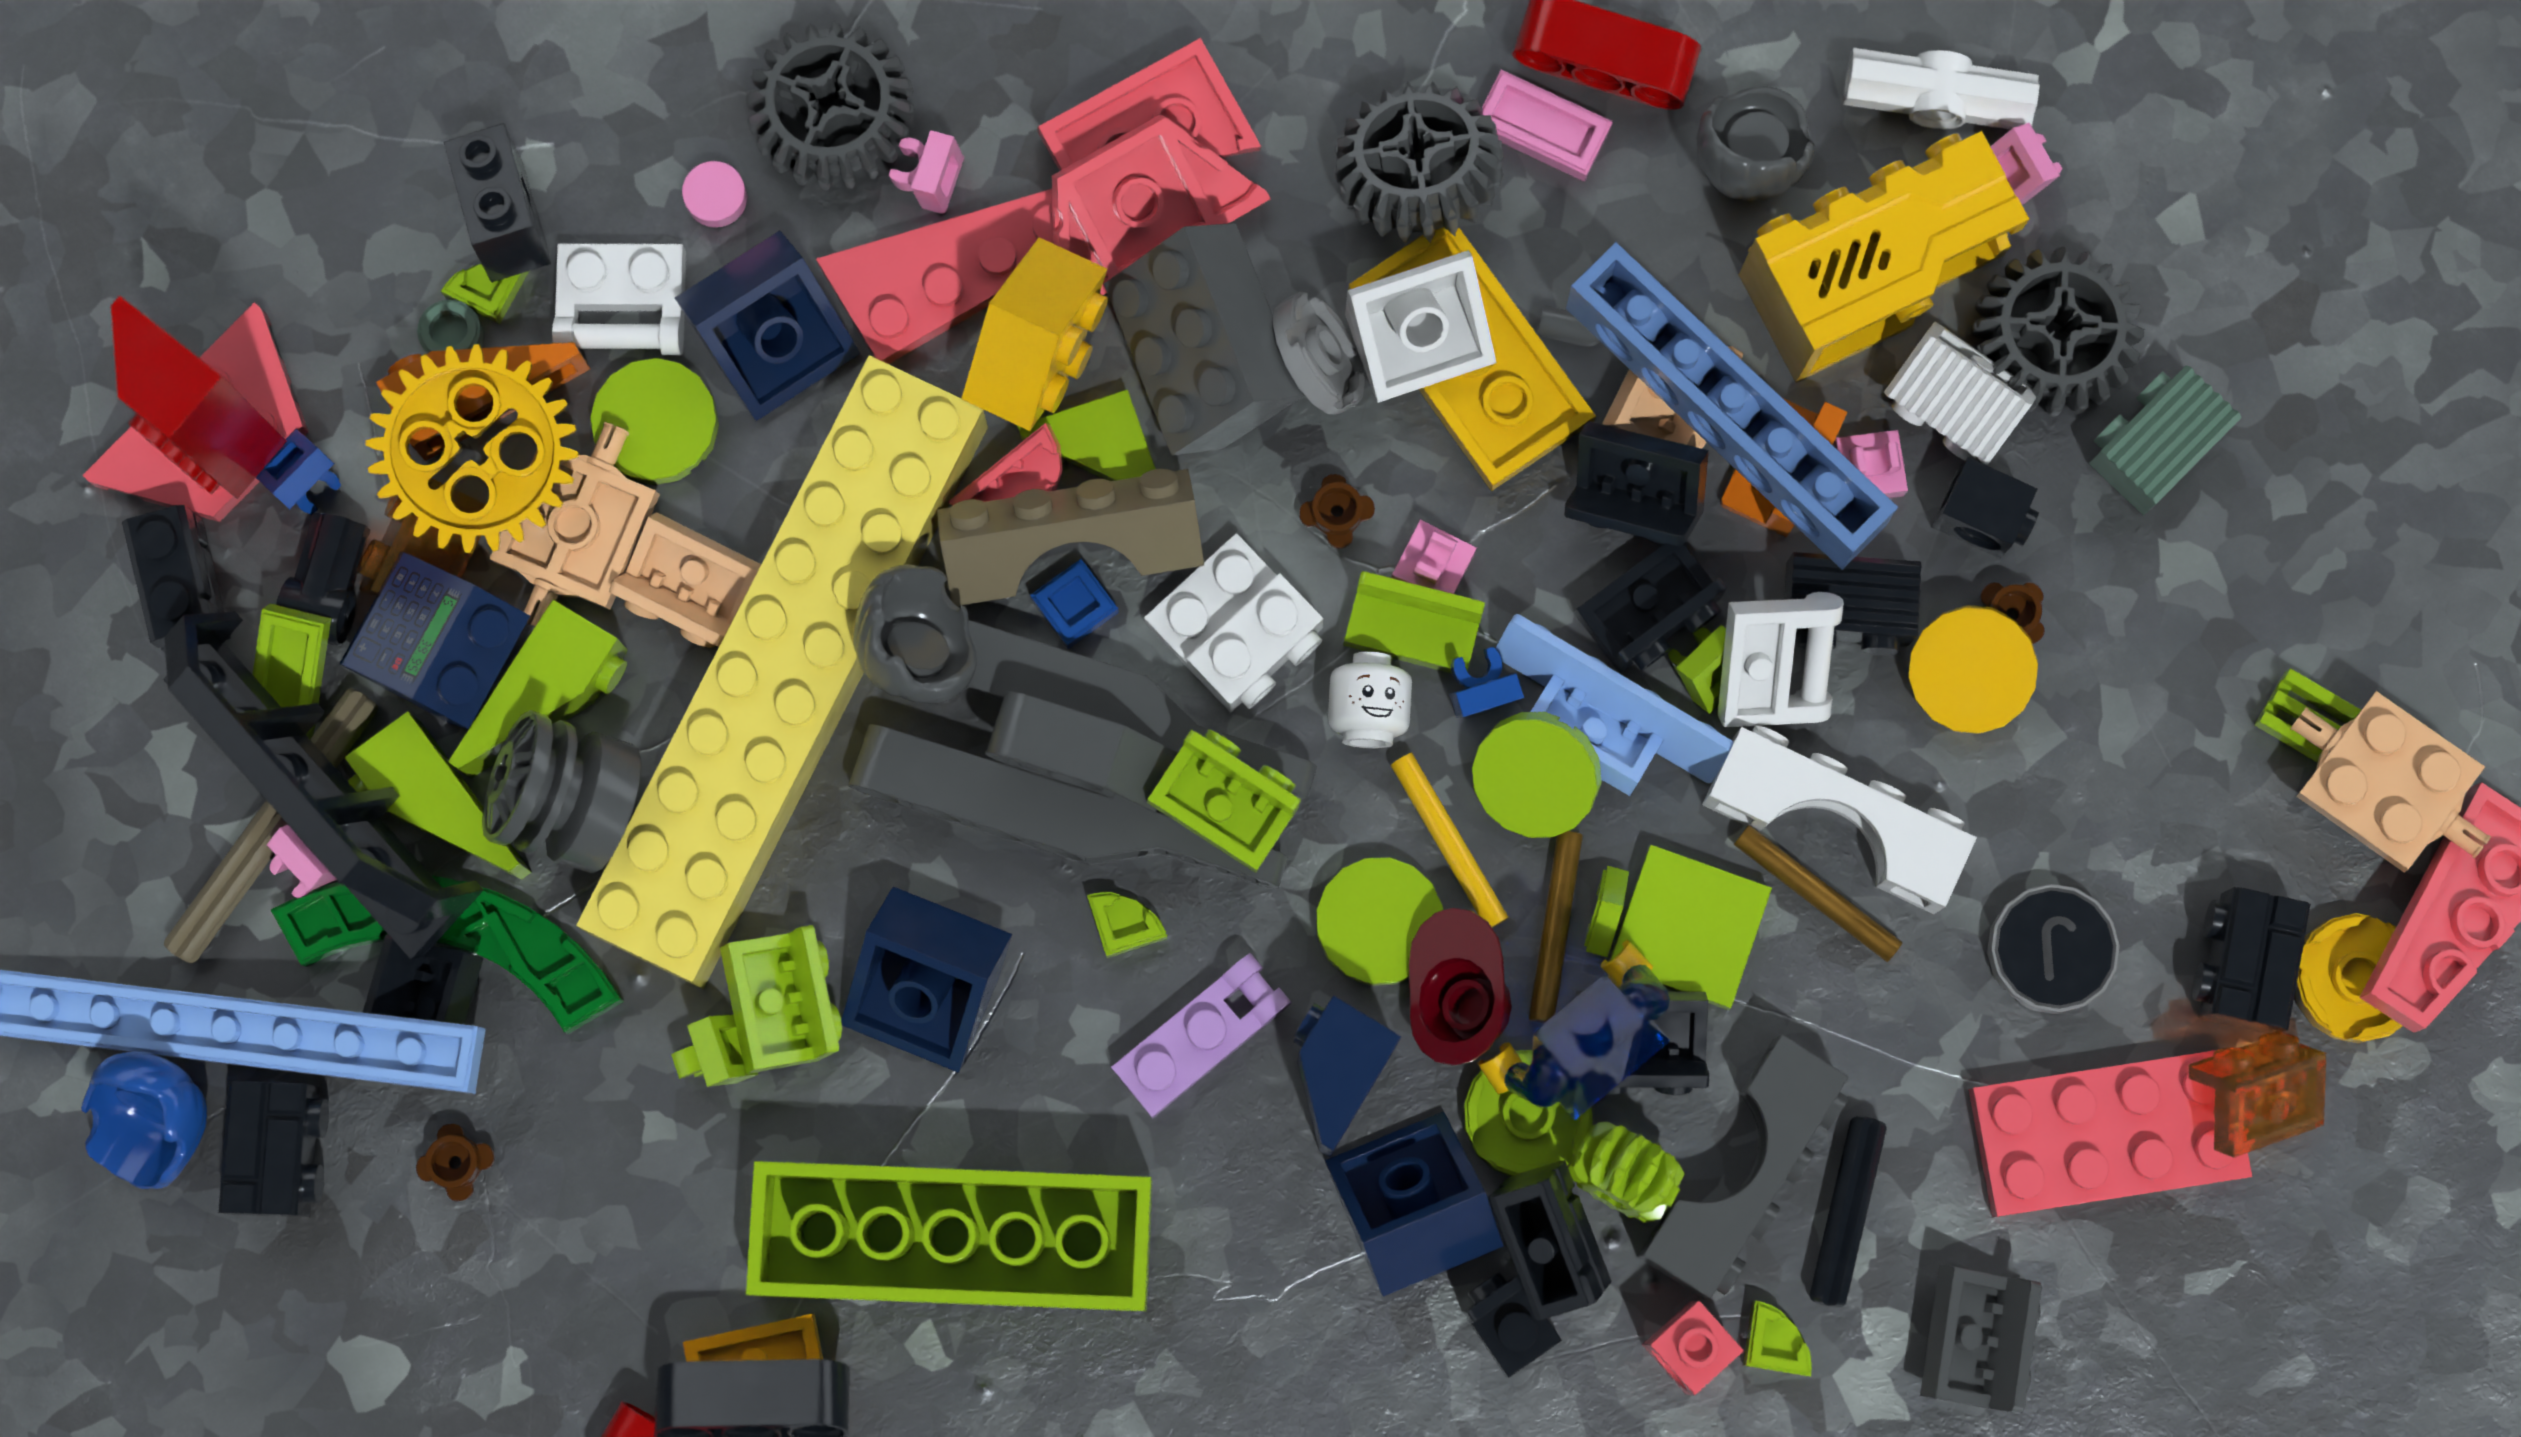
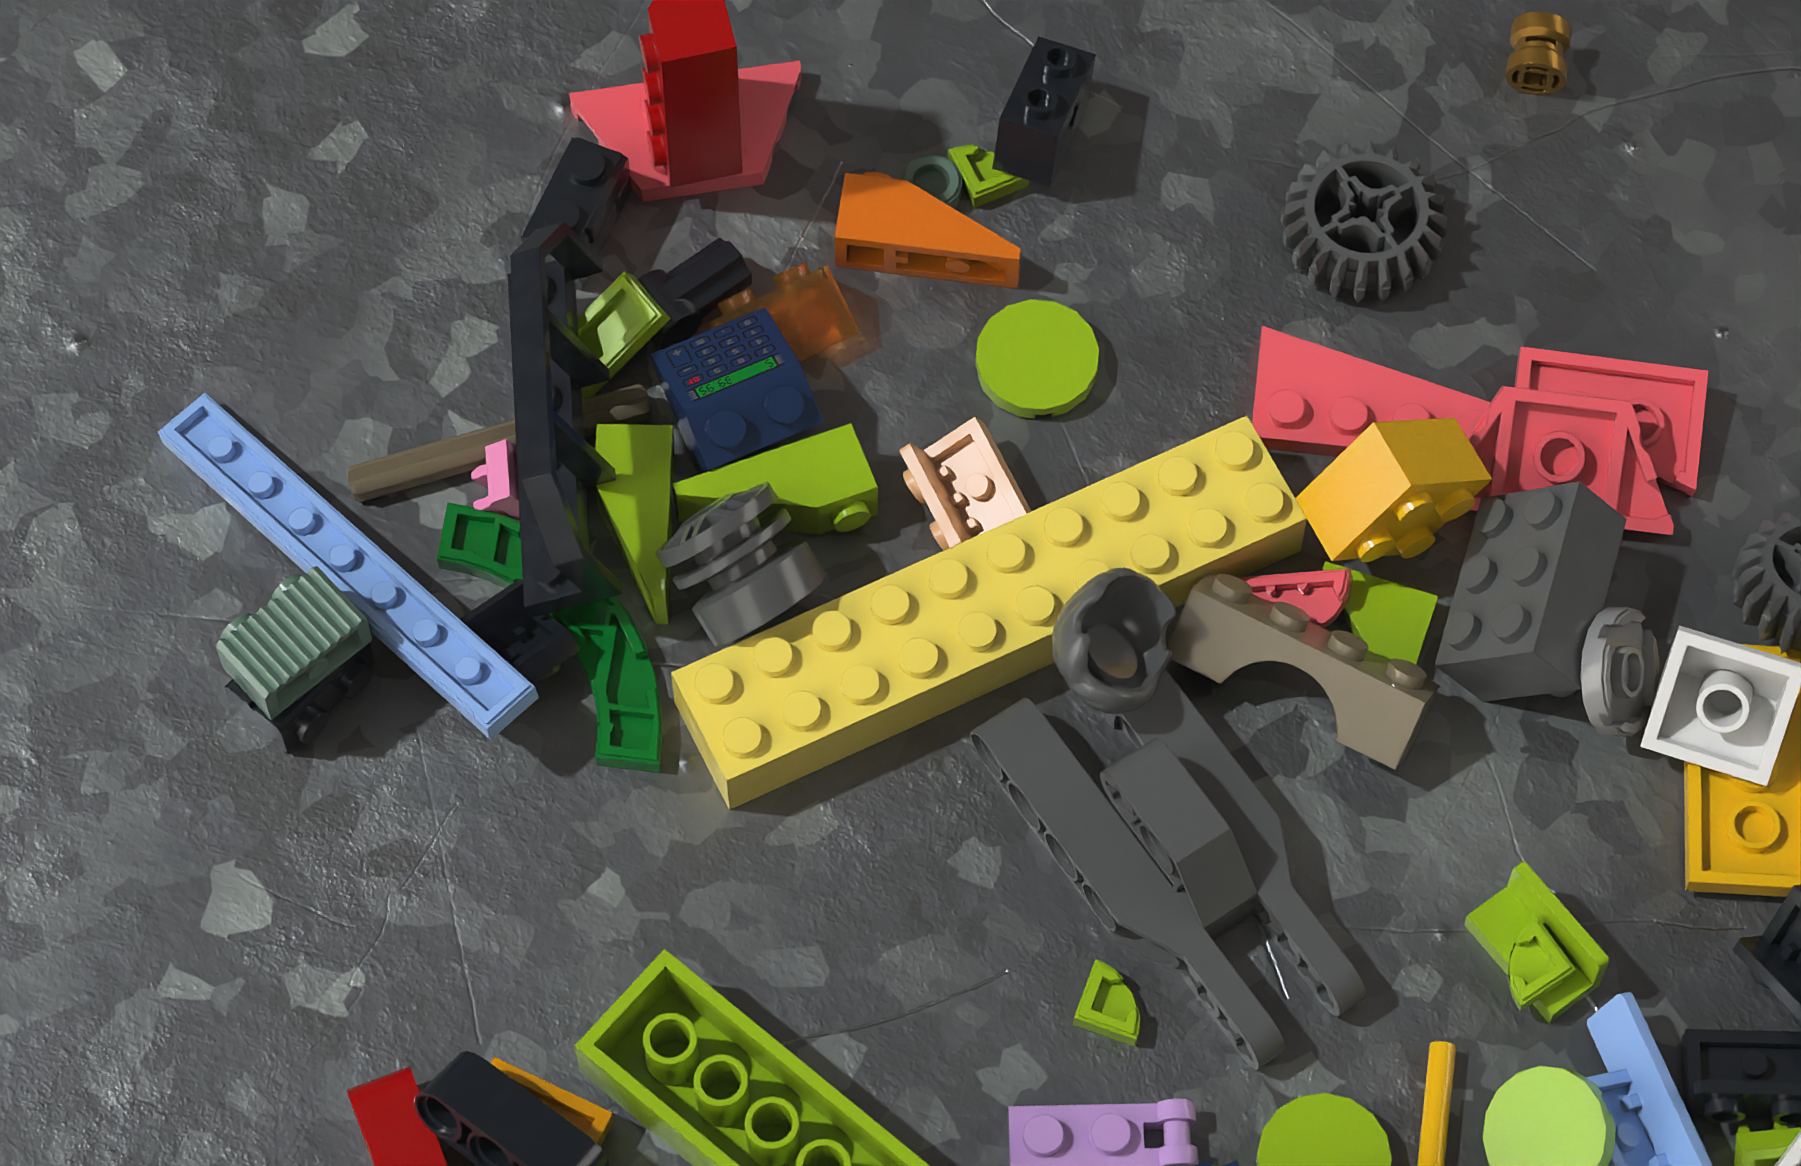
camera: 40 degrees right, 15 degrees down
blue piece [81,1052,207,1189] -> none
blue tile [256,429,341,515] -> none
yellow gear [365,344,579,553] -> none
reddish brown plate [416,1124,495,1201] -> none
light nougat plate [489,422,660,626] -> none
white plate [552,244,686,355] -> none
lime tile [671,1014,759,1087] -> none
dark blue slope [675,230,861,421] -> none
bright pink tile [682,161,747,227] -> none
lime bracket [720,925,842,1074] -> none
dark blue slope [841,886,1012,1073] -> none
bright pink tile [889,130,964,215] -> none
blue tile [1030,559,1119,649] -> none
white plate [1144,533,1324,713] -> none
lime bracket [1147,729,1301,873] -> none
reddish brown plate [1299,474,1375,549] -> none
white head [1328,652,1412,748] -> none
bright pink tile [1391,520,1477,594] -> none
blue tile [1449,647,1524,718] -> none
none -> sand green brick [216,566,372,720]
none -> lime tile [1508,916,1576,1012]

